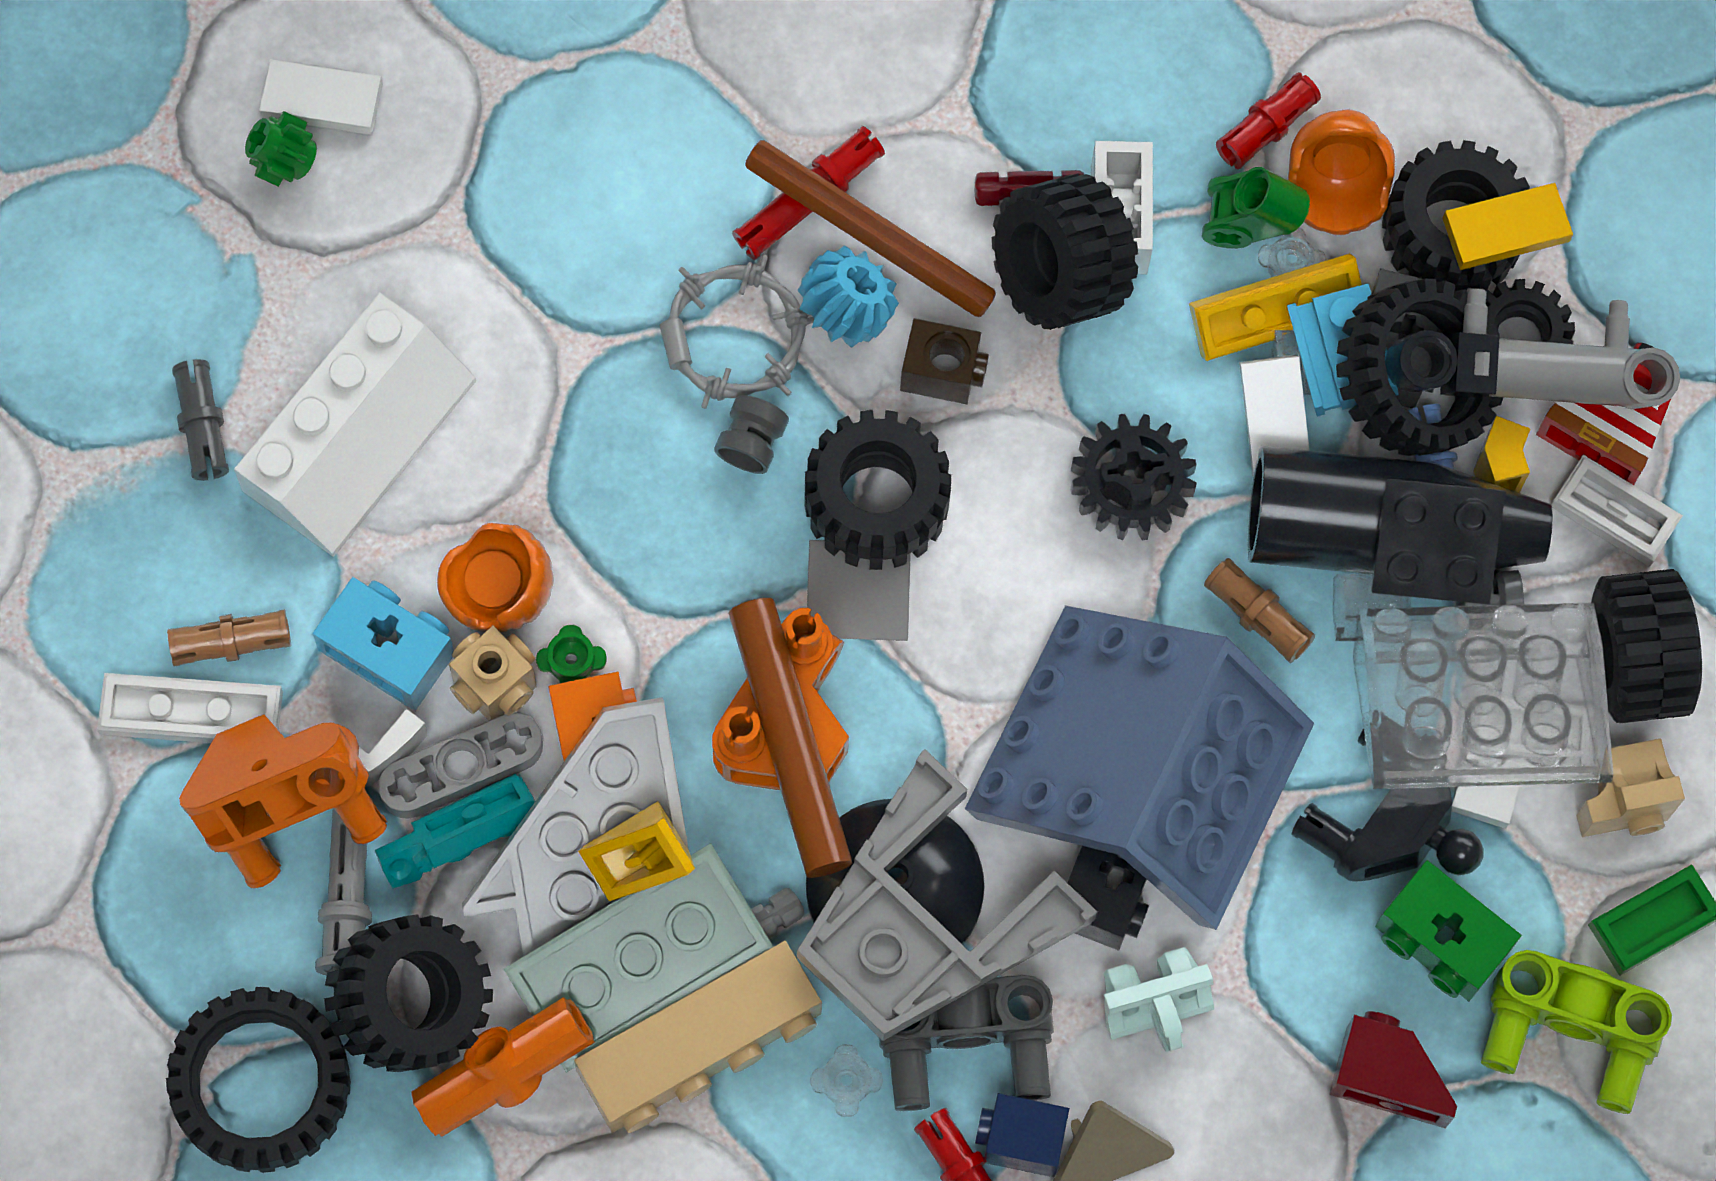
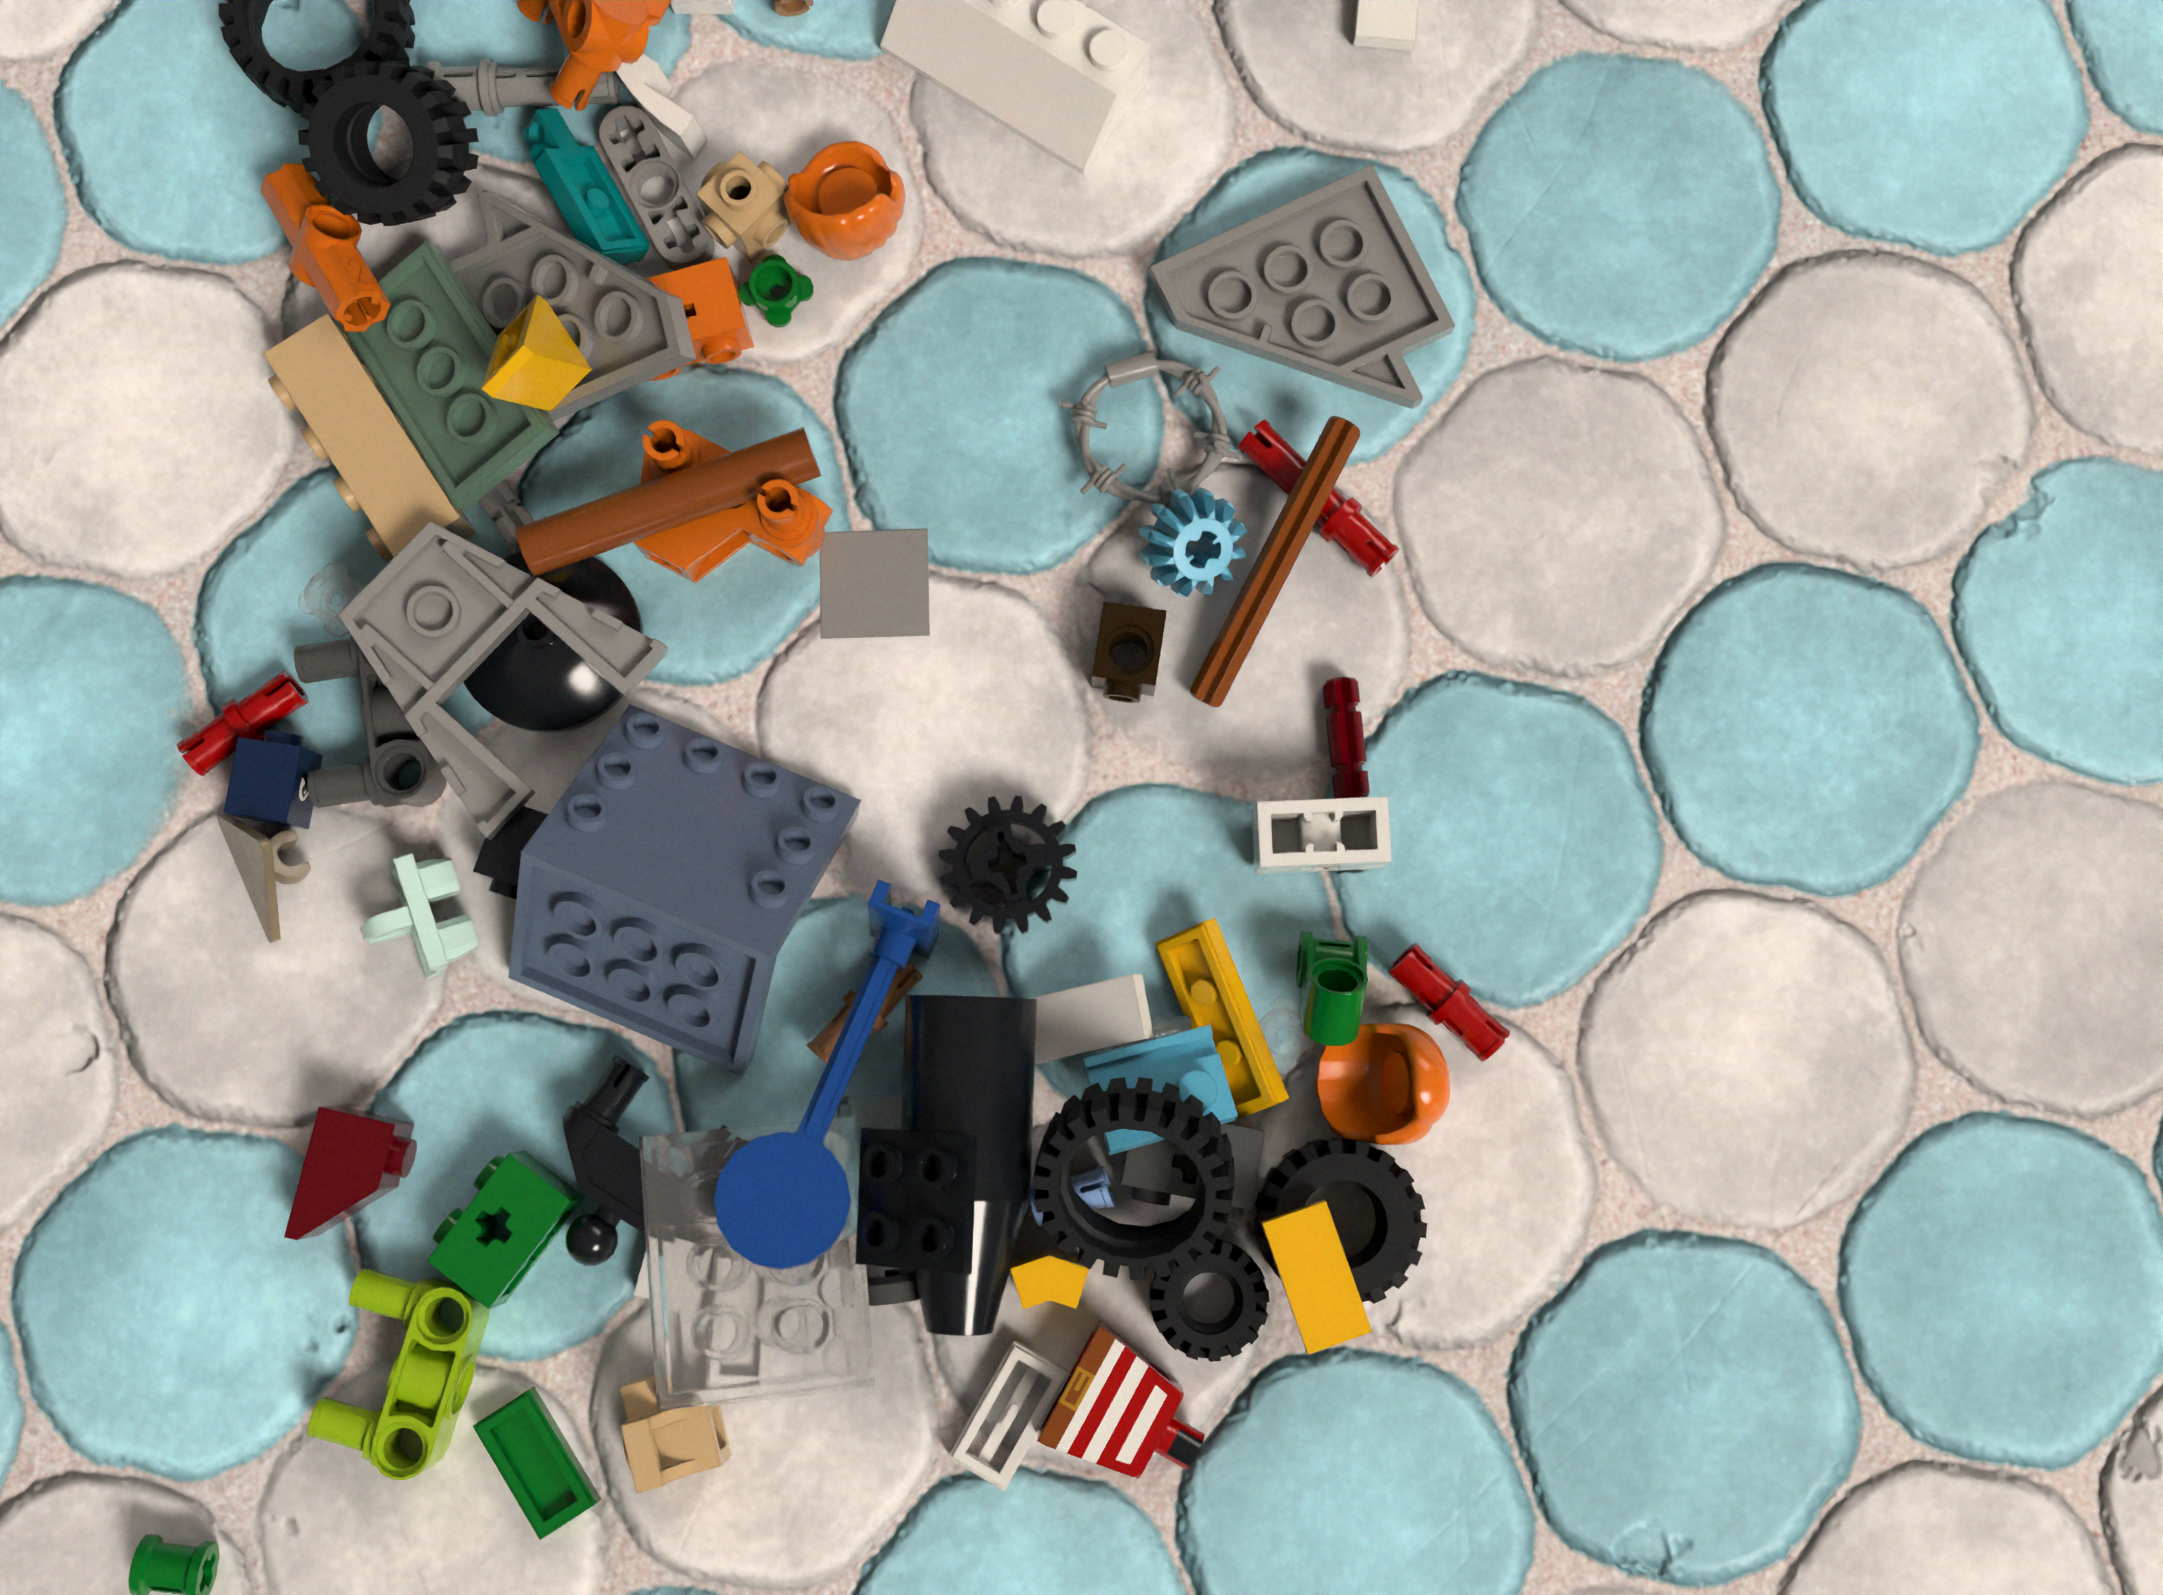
camera: 90 degrees right, 10 degrees up
medium azure brick [312,577,454,711] -> none
dark grey wheel [714,395,789,474] -> none
black tyre [804,410,951,570] -> none
black tyre [991,174,1138,330] -> none
light grey piece [1385,289,1680,409] -> none
black tyre [1590,569,1702,723] -> none
none -> blue piece [713,879,940,1270]
none -> light grey wing [1149,165,1455,409]

